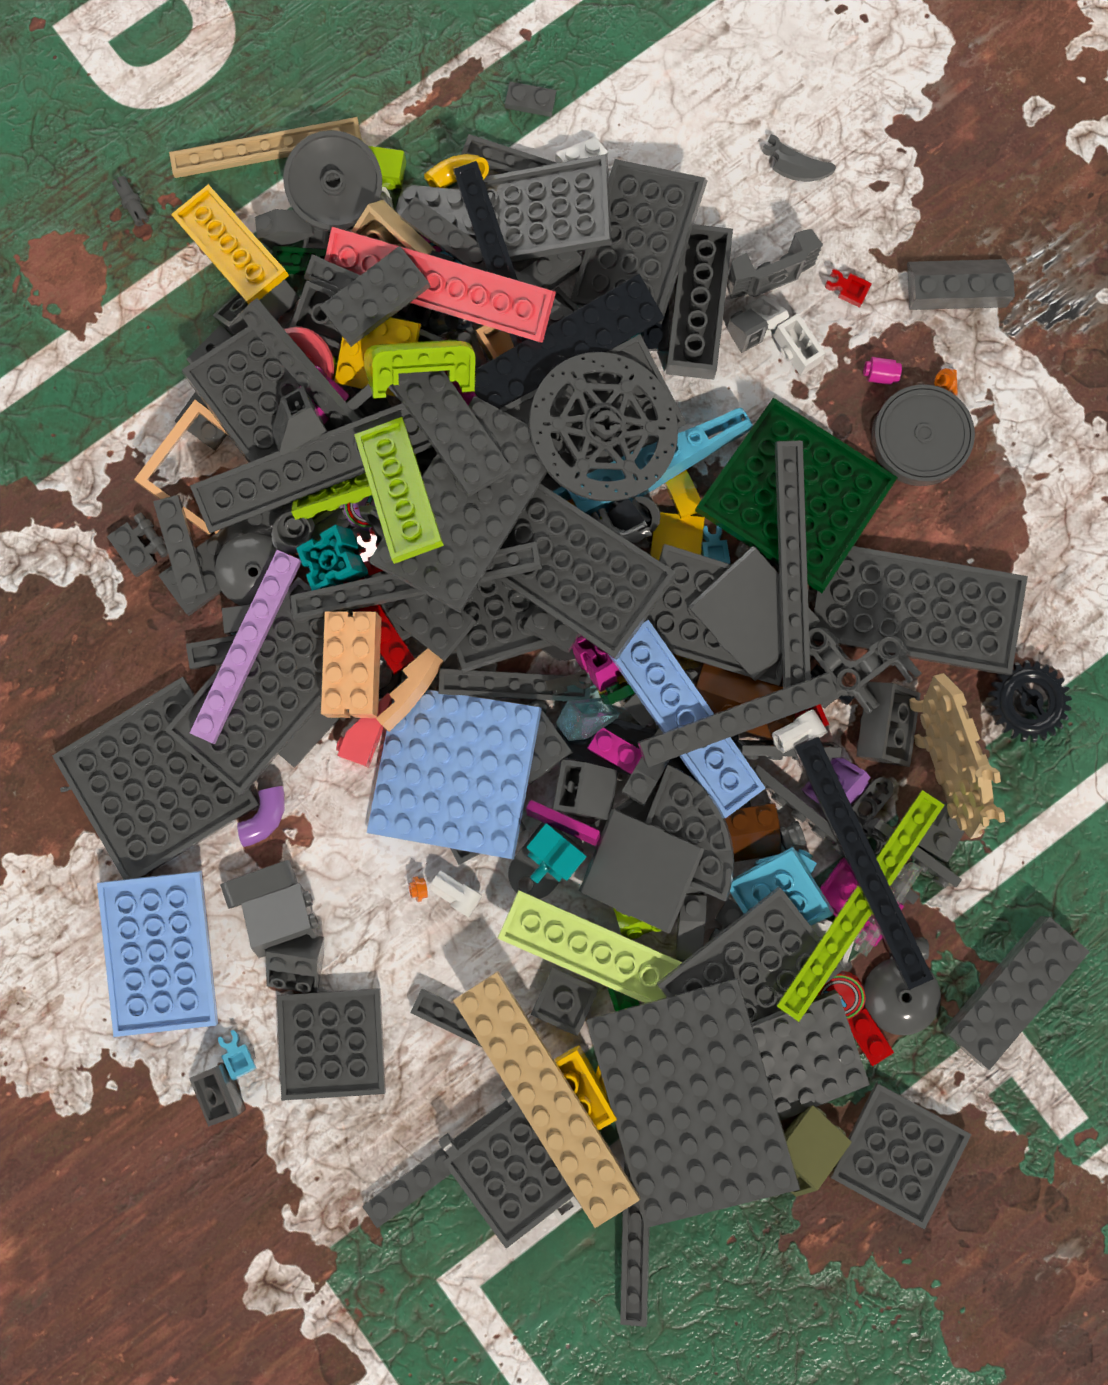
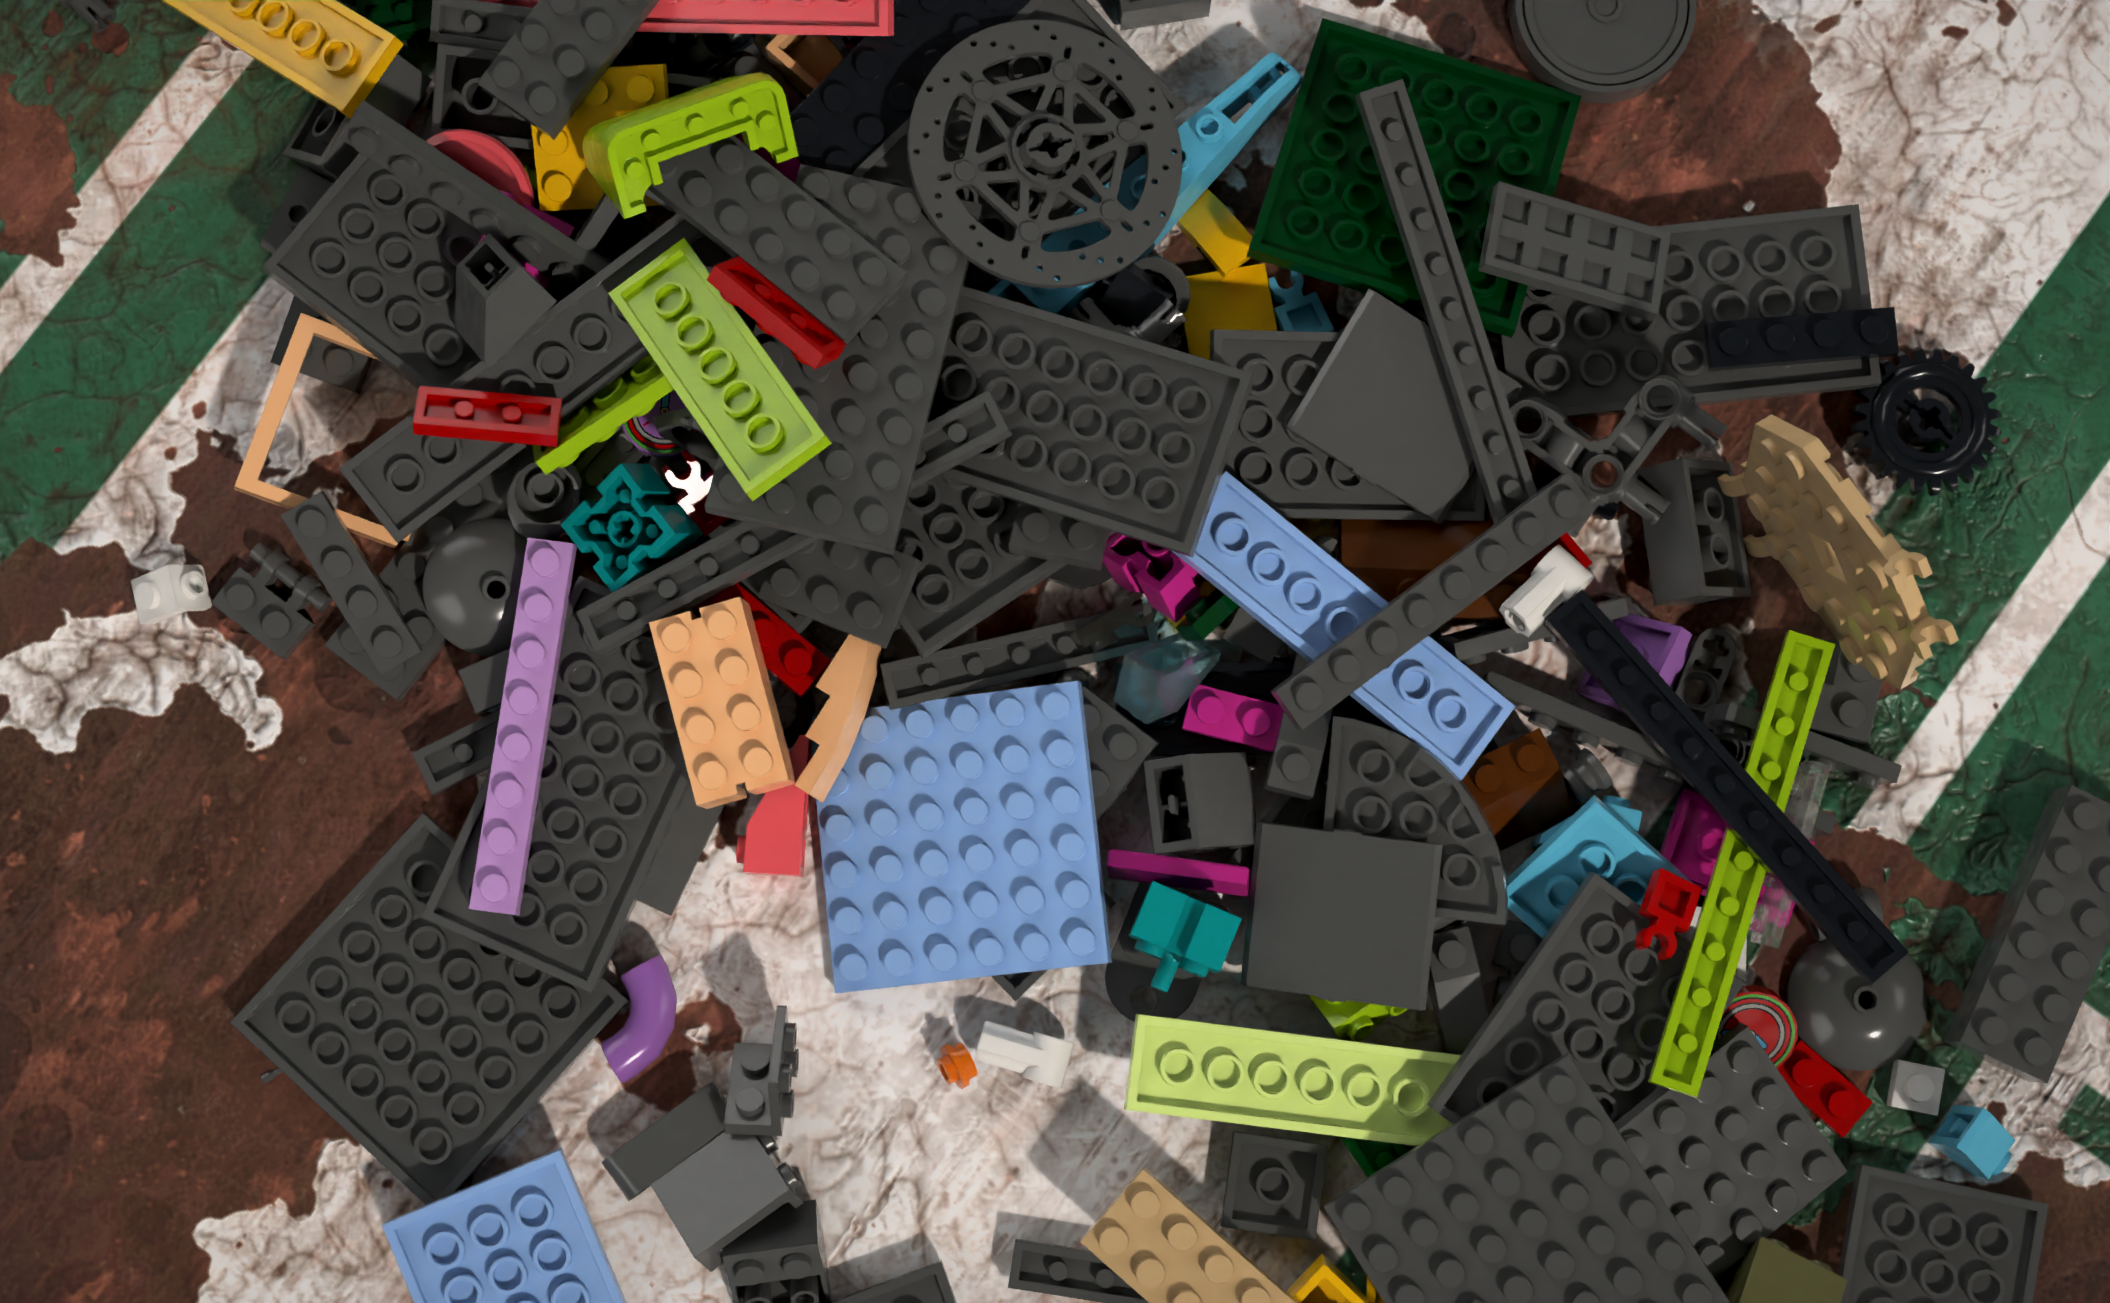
camera: 20 degrees left, 0 degrees up
none -> white bracket [131,564,212,624]
none -> red plate [413,386,562,447]
none -> red plate [707,256,847,370]
none -> dark grey bracket [724,1005,799,1136]
none -> dark grey plate [1478,181,1671,321]
none -> red plate [1635,868,1703,960]
none -> black plate [1704,307,1899,371]
none -> white plate [1886,1060,1945,1116]
none -> medium azure slope [1927,1105,2016,1179]

